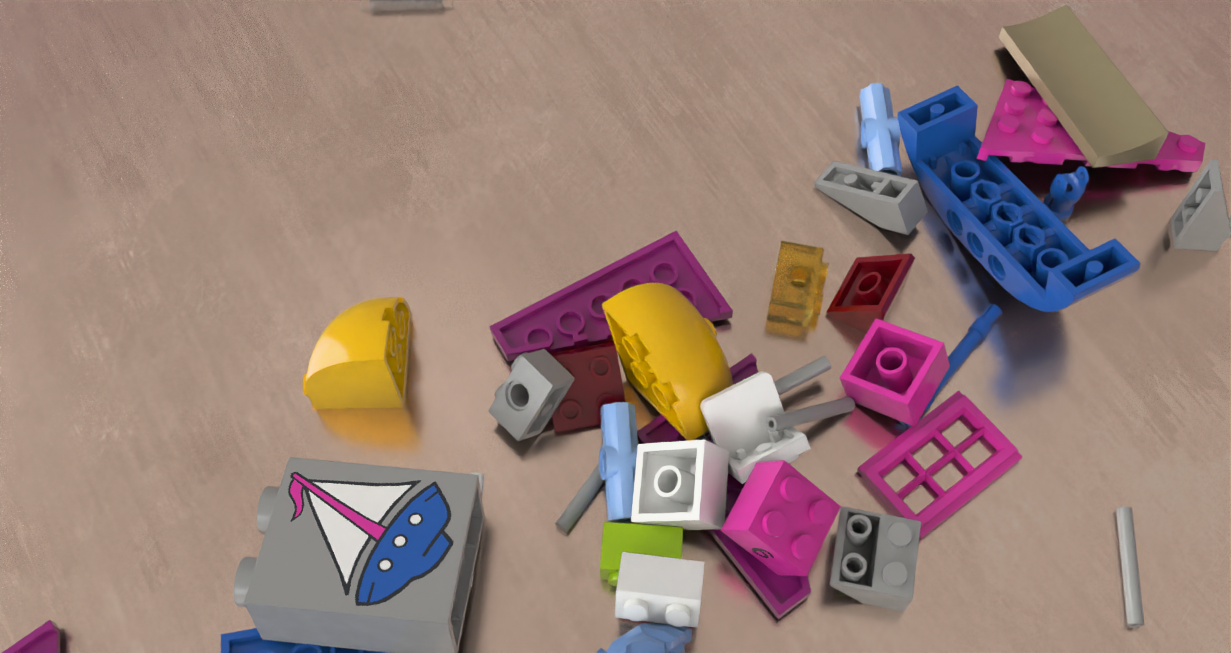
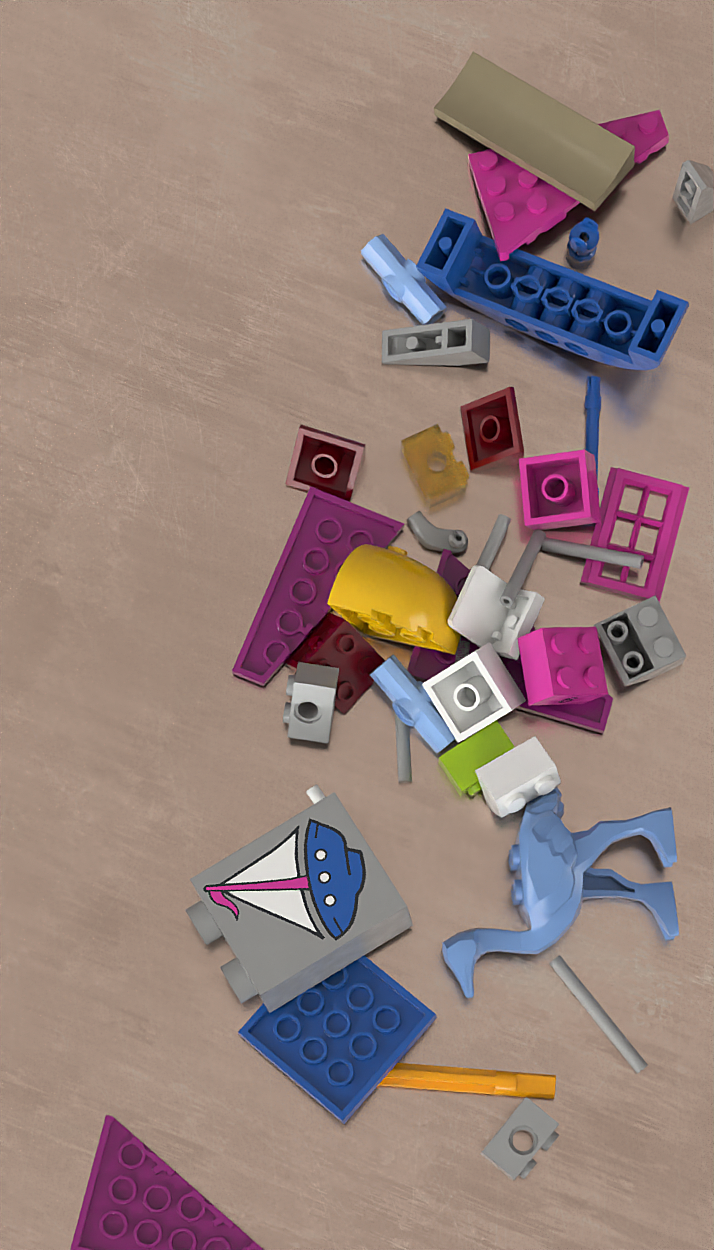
camera: 40 degrees left, 15 degrees up
yellow brick [303,297,410,409] -> none
none -> dark red slope [285,425,366,502]
none -> light grey arm [406,511,468,553]
none -> light grey piece [542,537,644,569]

